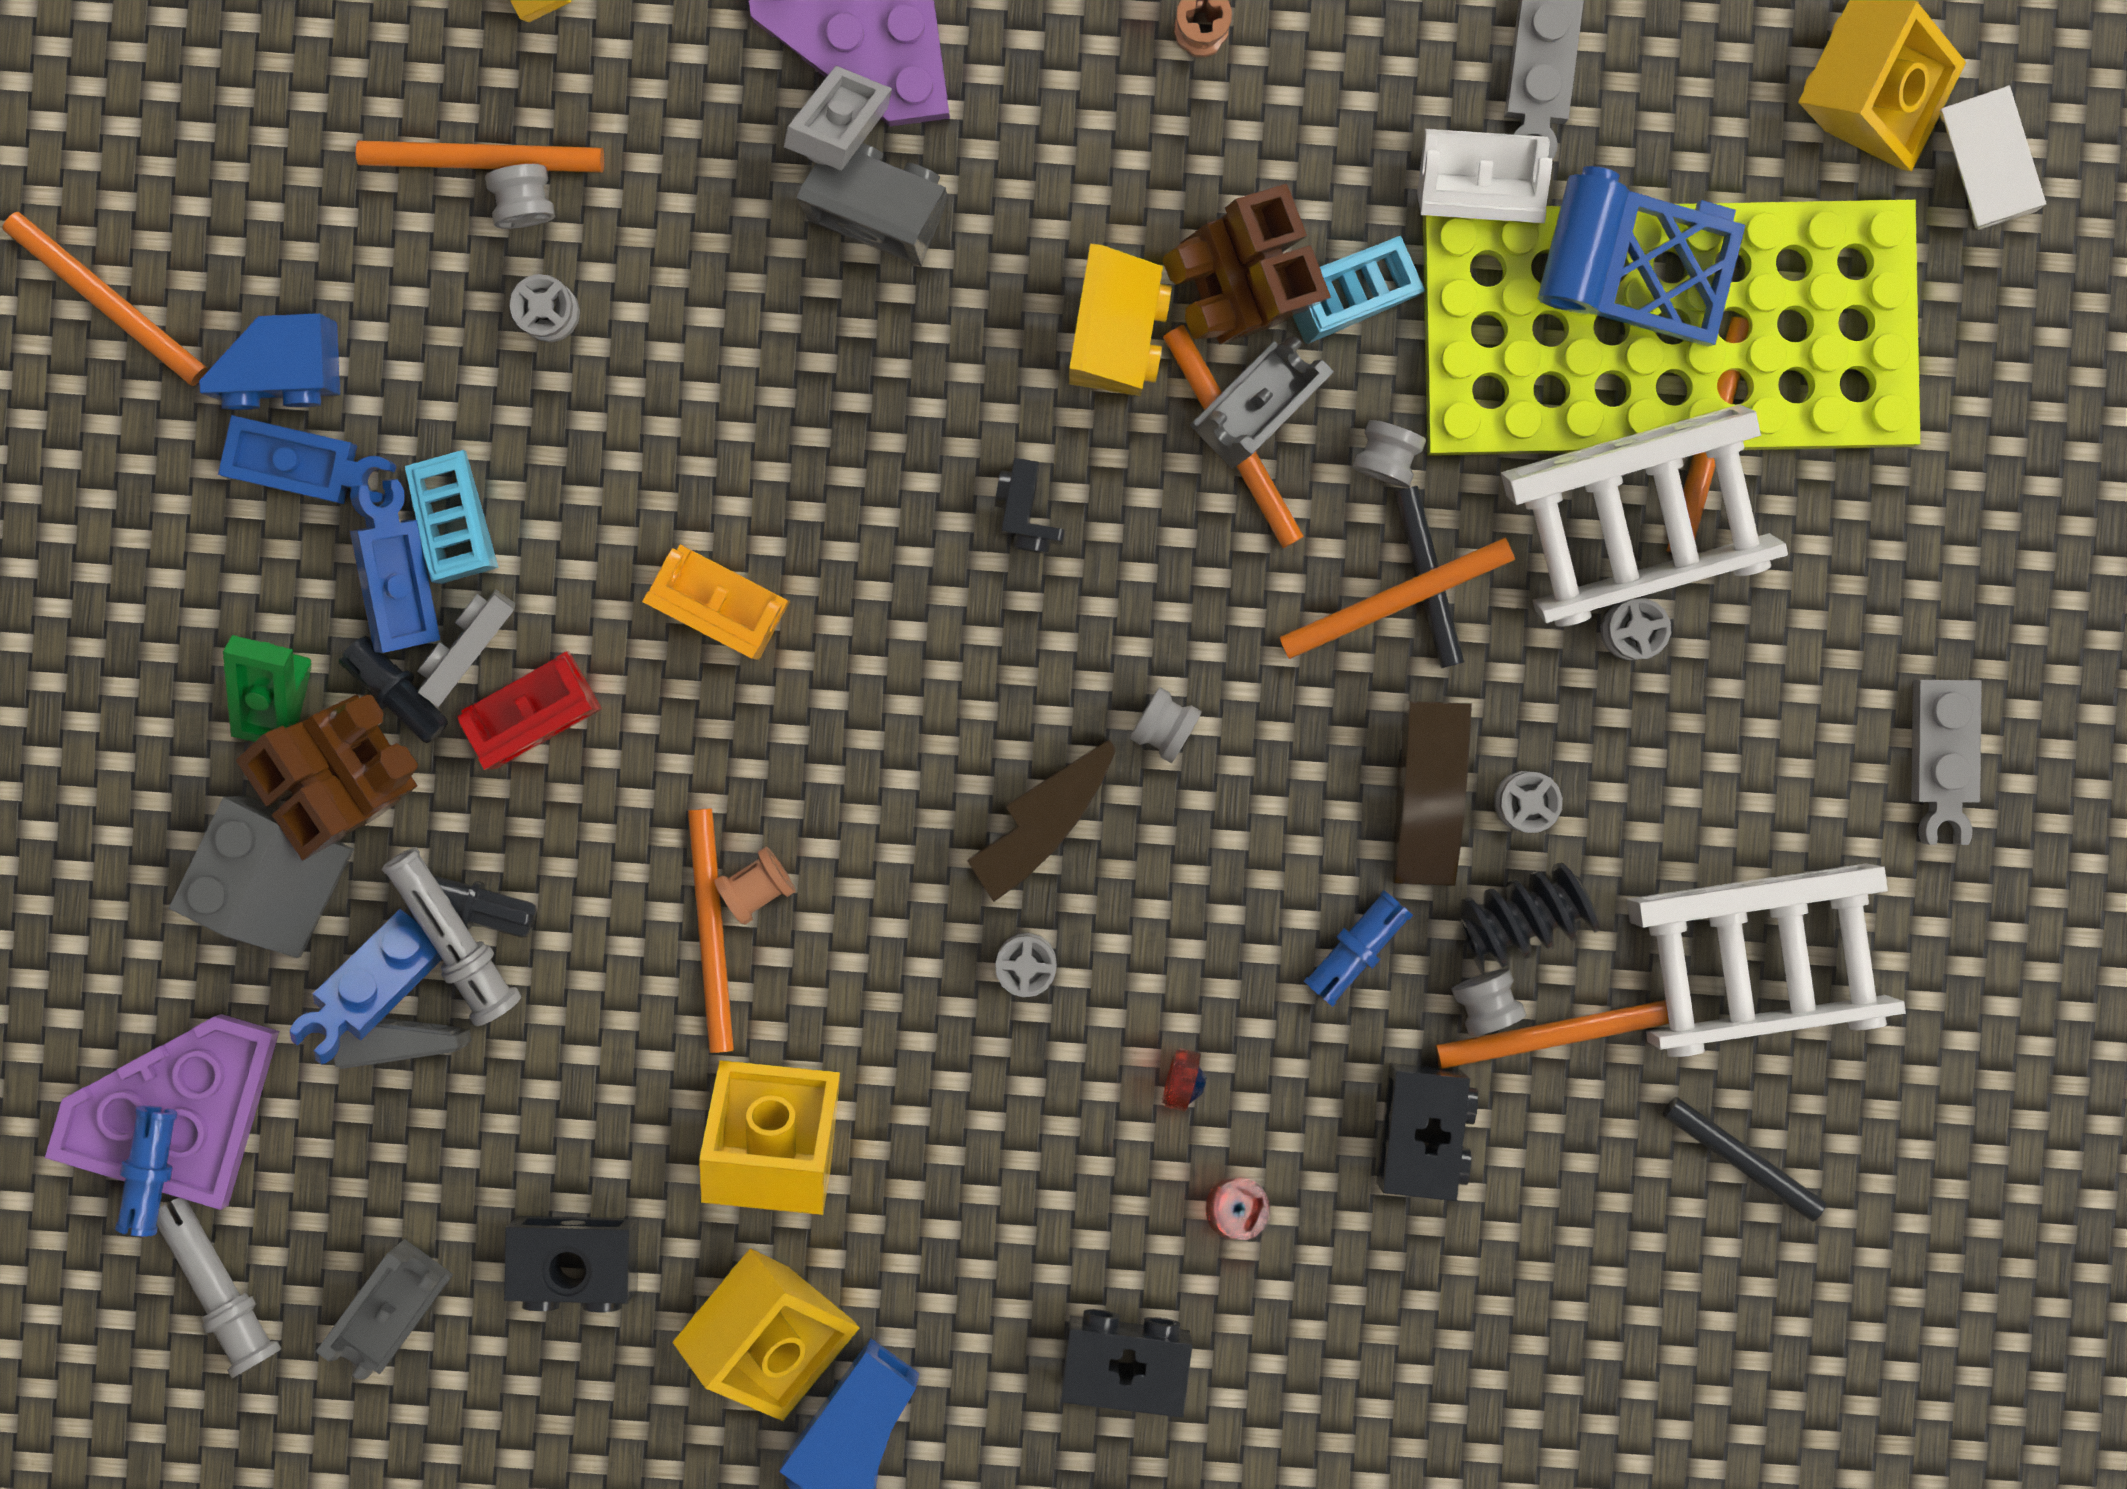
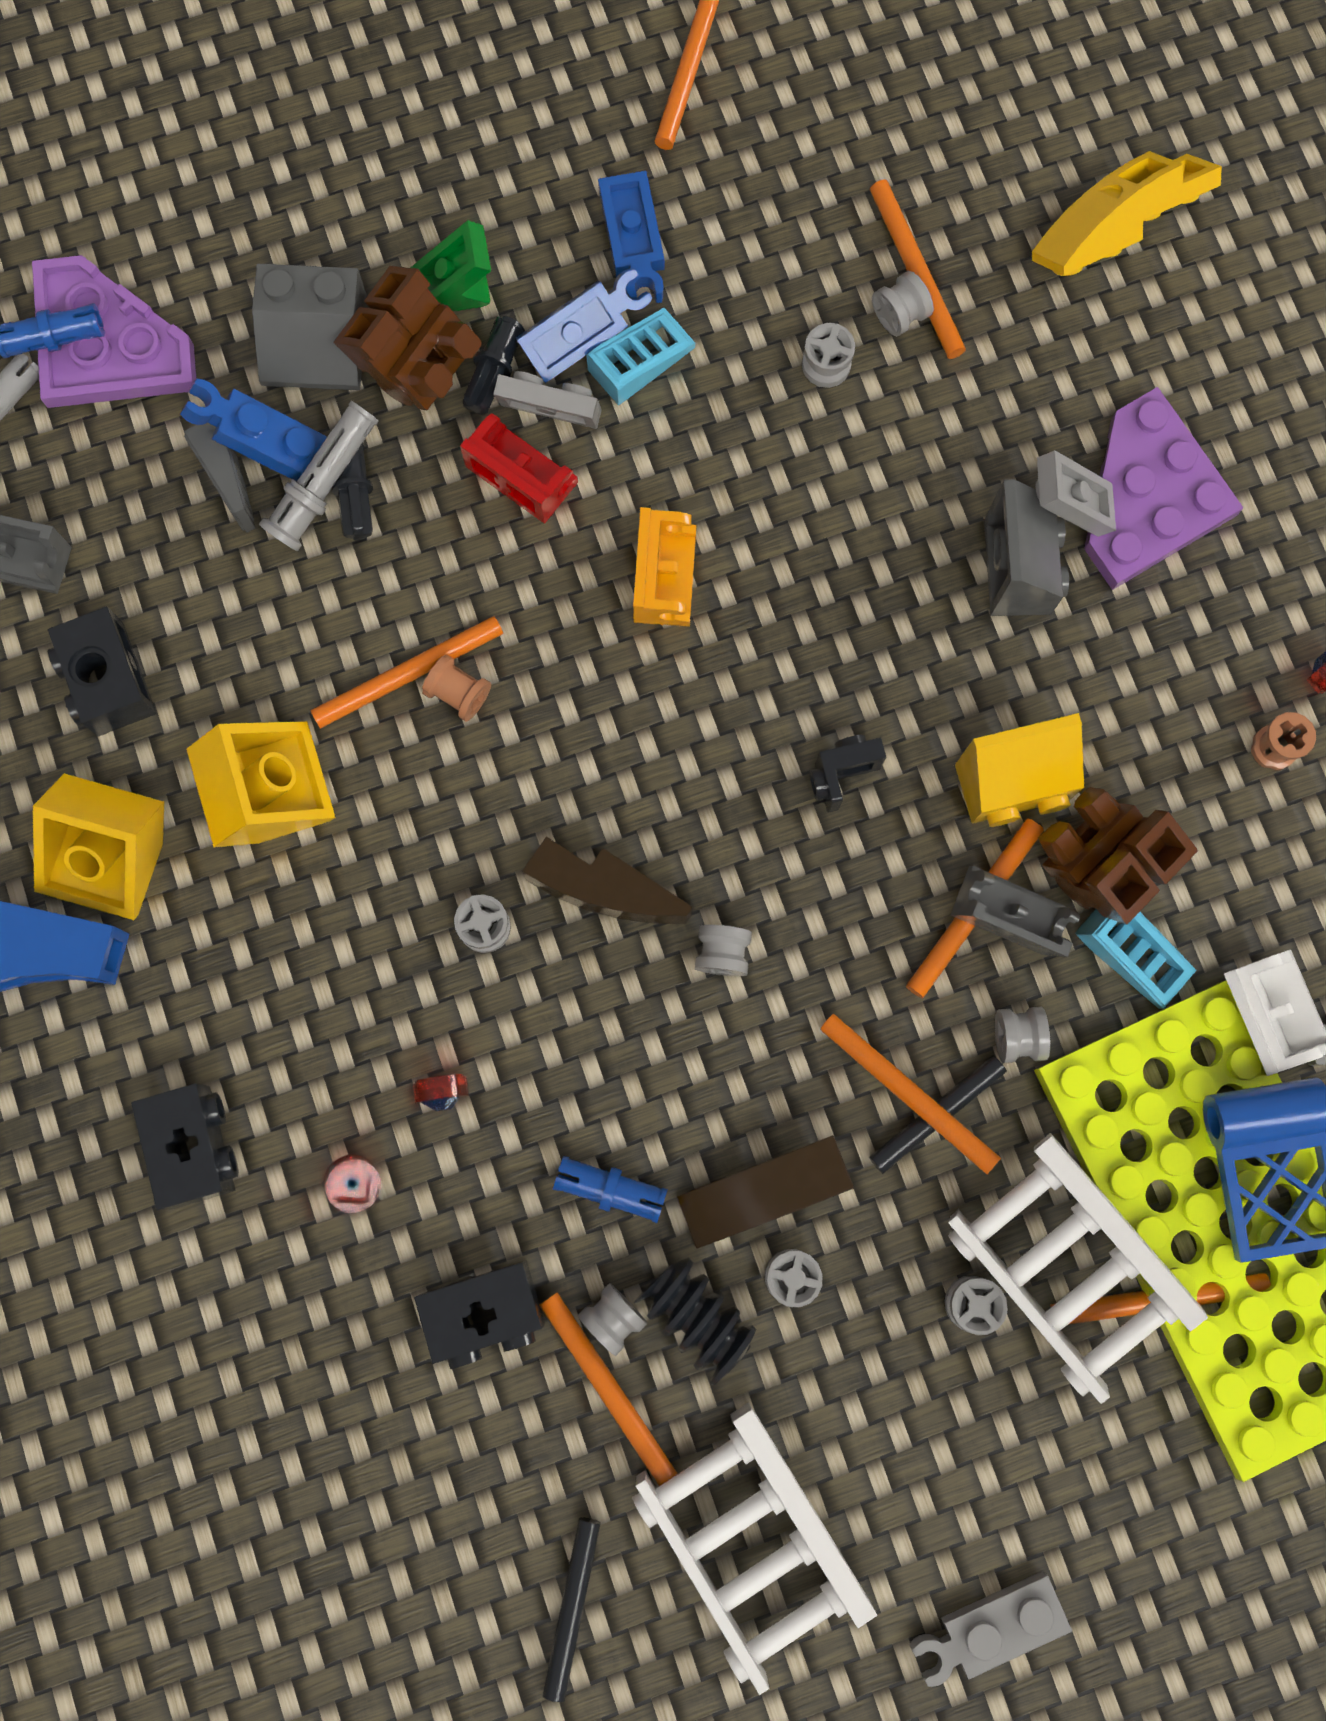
camera: 65 degrees right, 10 degrees down
blue slope [199,313,340,410] -> none

